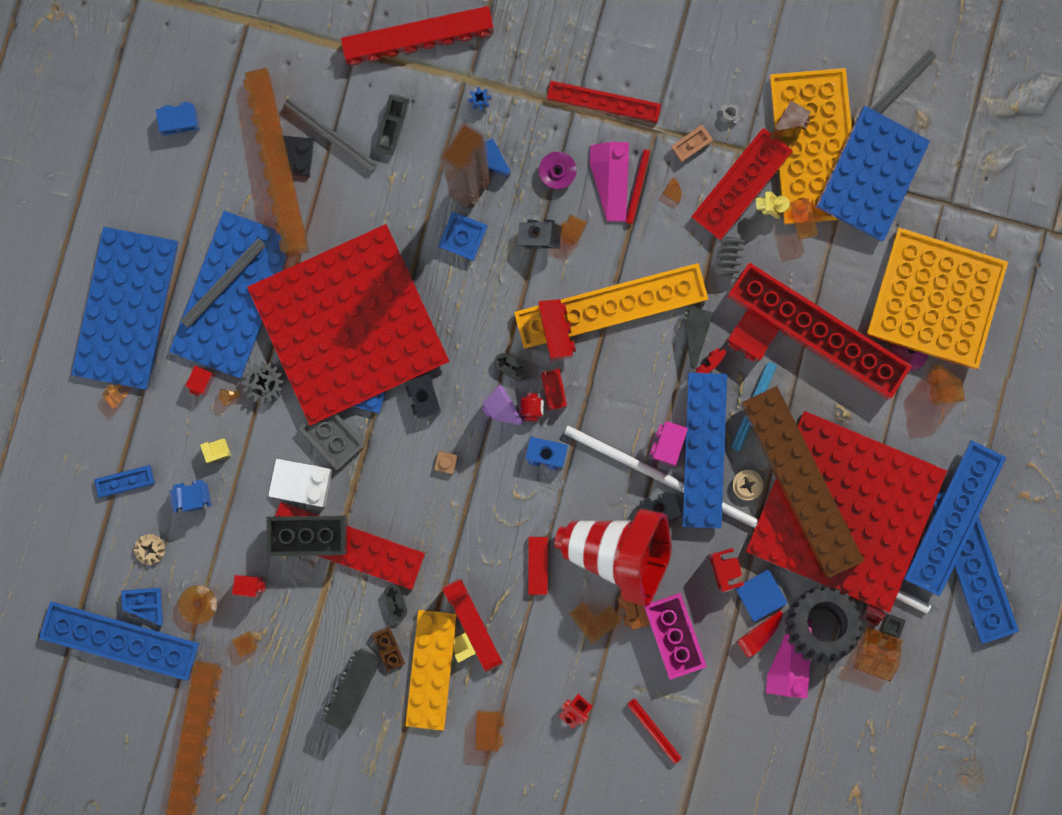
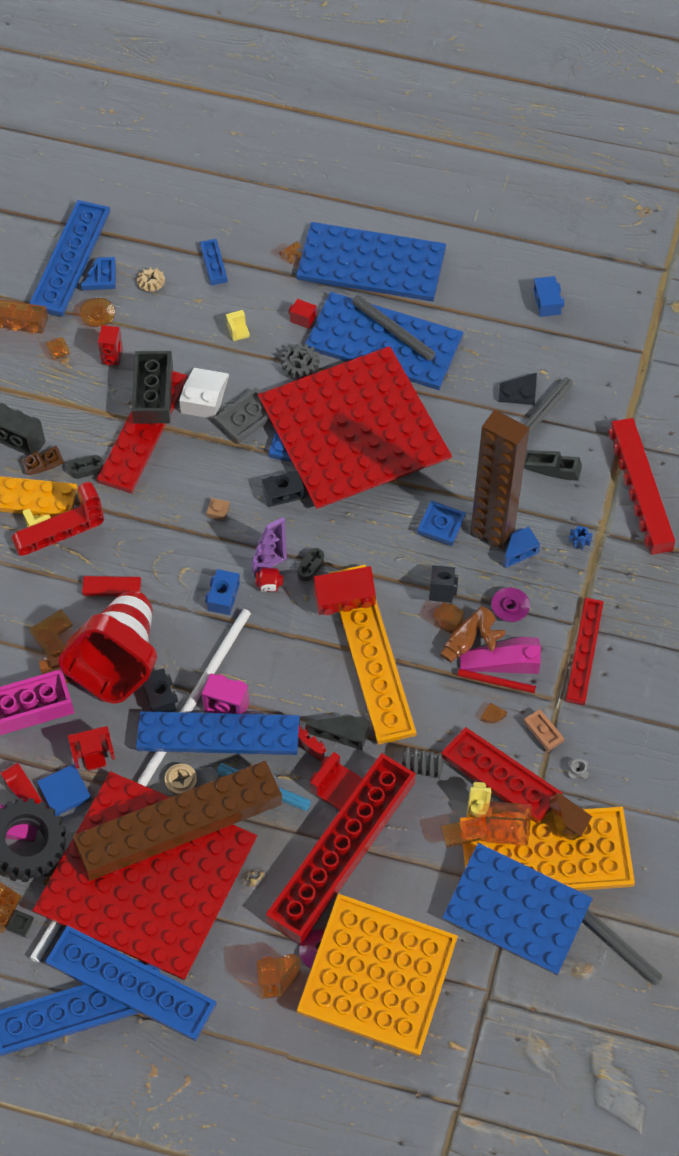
camera: 90 degrees right, 25 degrees down
blue brick [169,480,212,514] -> none
clear orange rock [219,389,240,407] -> none
clear orange brick [243,67,310,257] -> none
red hinge [541,368,567,411] -> none
dark red tile [860,604,886,626] -> none
none -> dark orange piece [440,606,506,663]
none -> clear orange slope [485,802,532,846]

